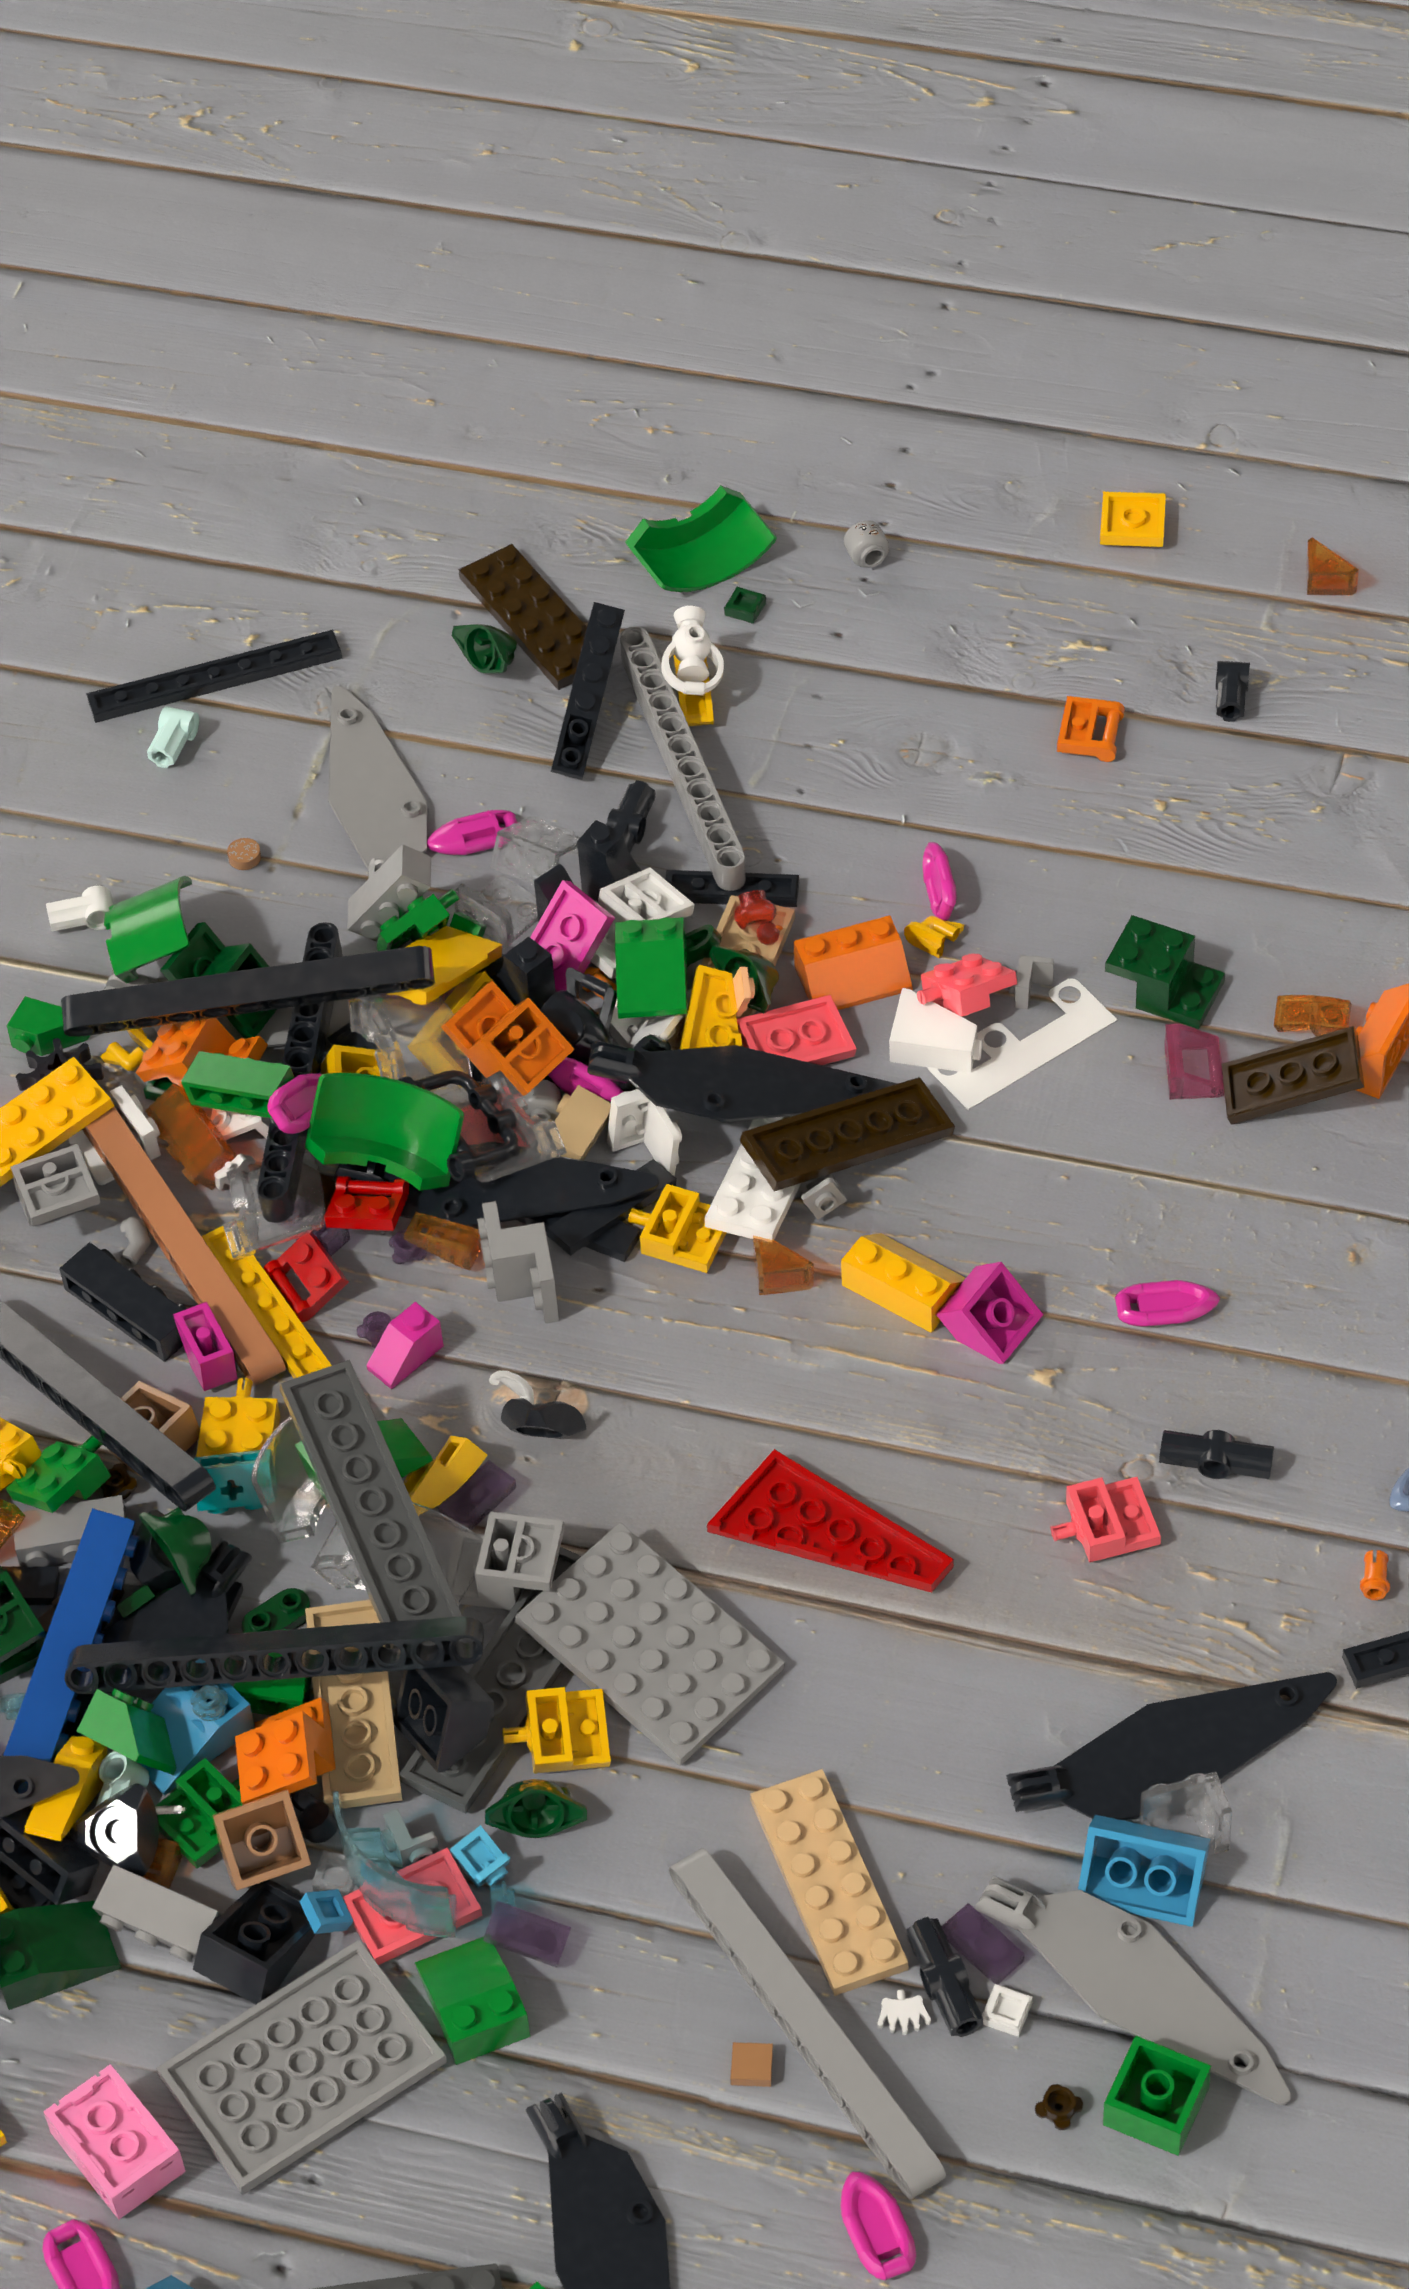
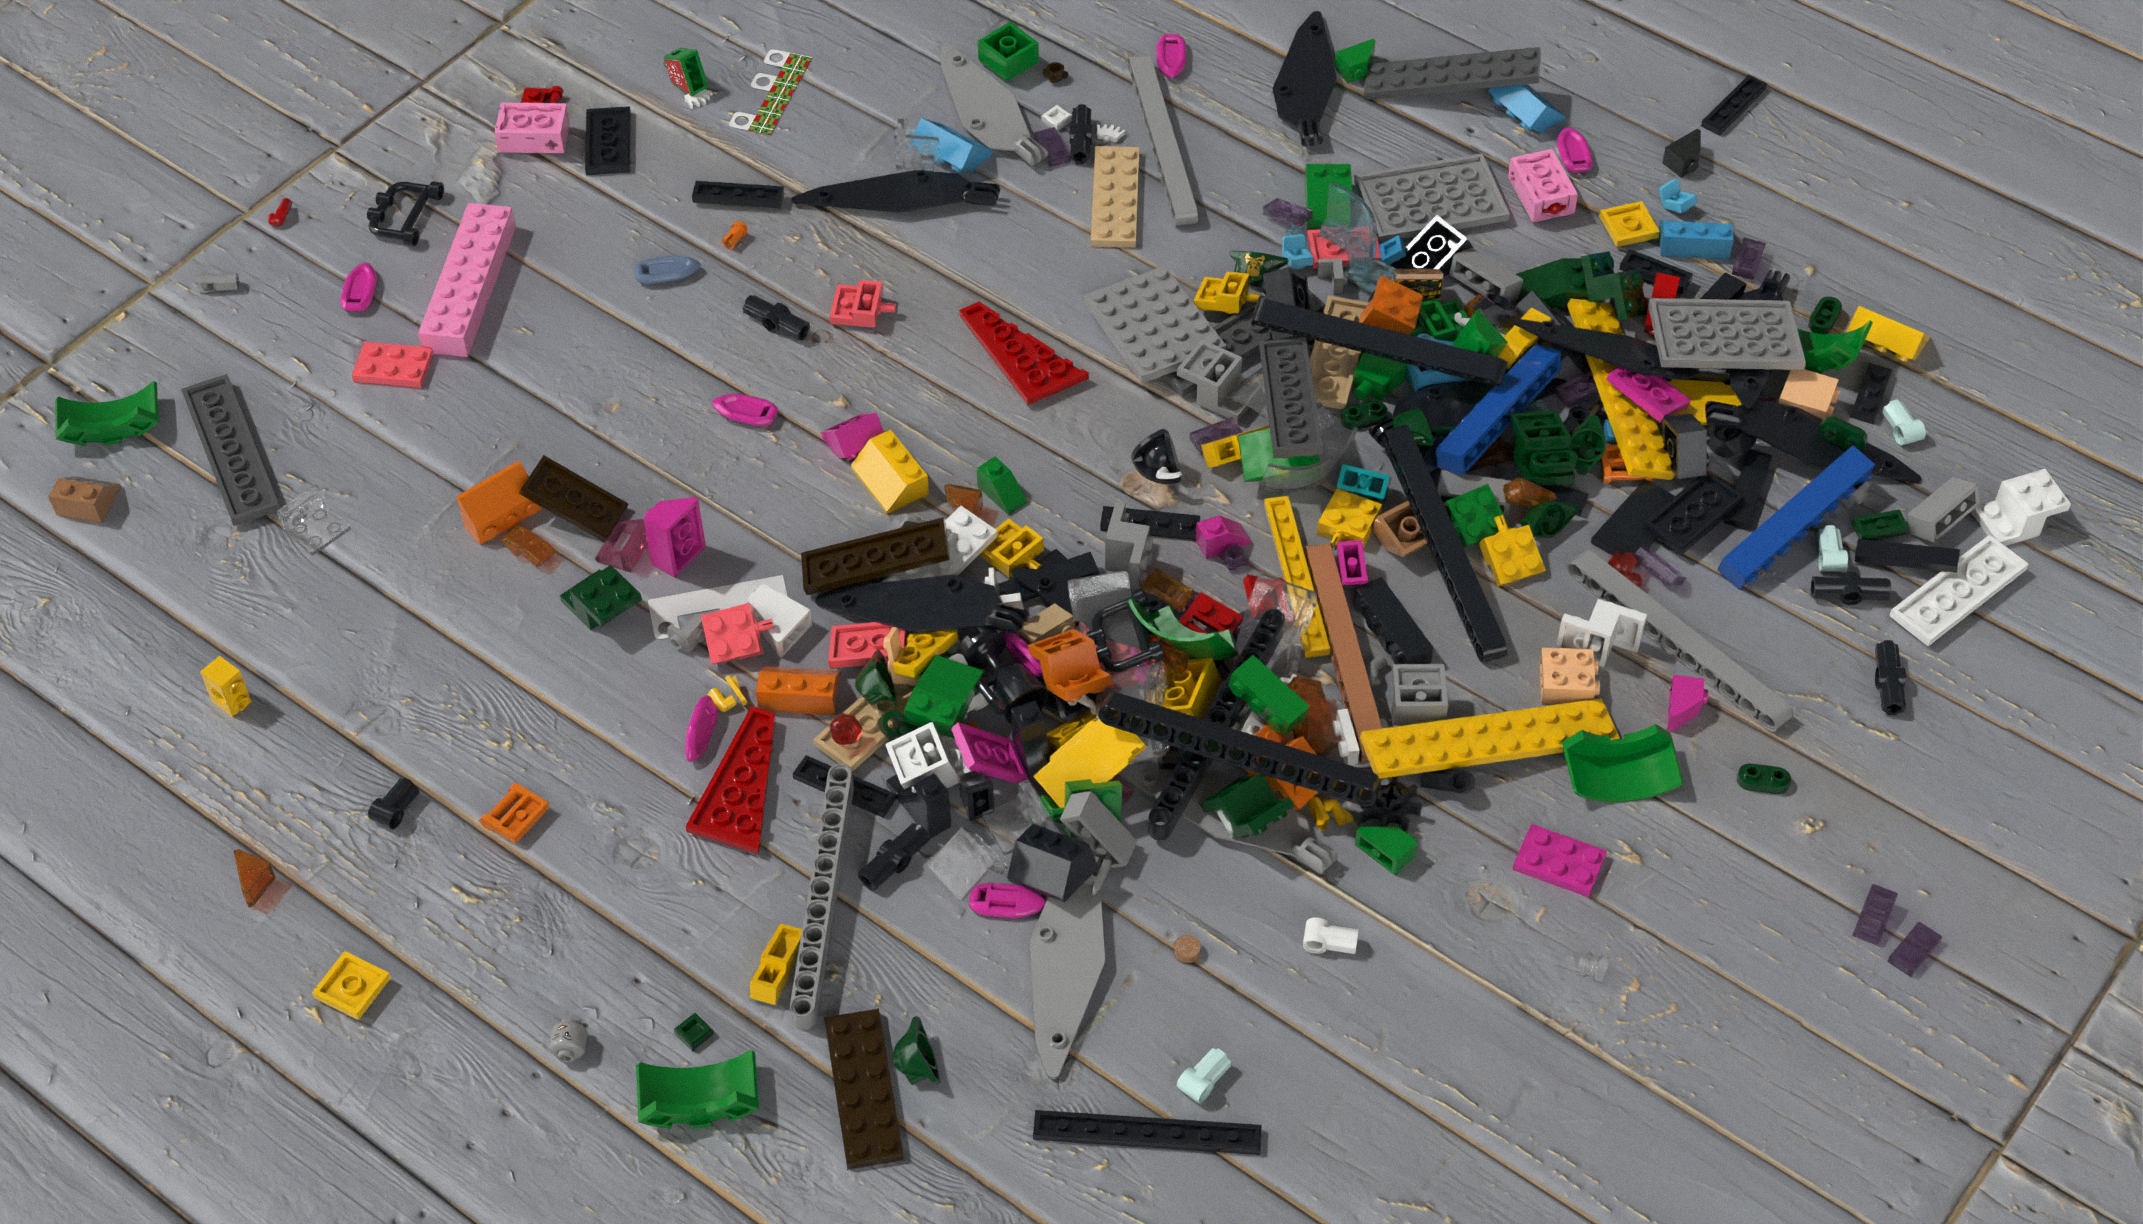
camera: 160 degrees left, 0 degrees up
green panel [104,876,192,984] -> none
dark pink piece [267,1073,322,1134] -> none
black slope [551,602,625,780] -> none
white piece [661,606,724,695] -> none
medium nougat tile [730,2042,773,2087] -> none
none -> dark pink slope [643,497,706,578]
none -> red wing [686,706,776,855]
none -> green slope [977,456,1027,515]
none -> black slope [1007,824,1099,903]
none -> black plate [1100,506,1200,540]

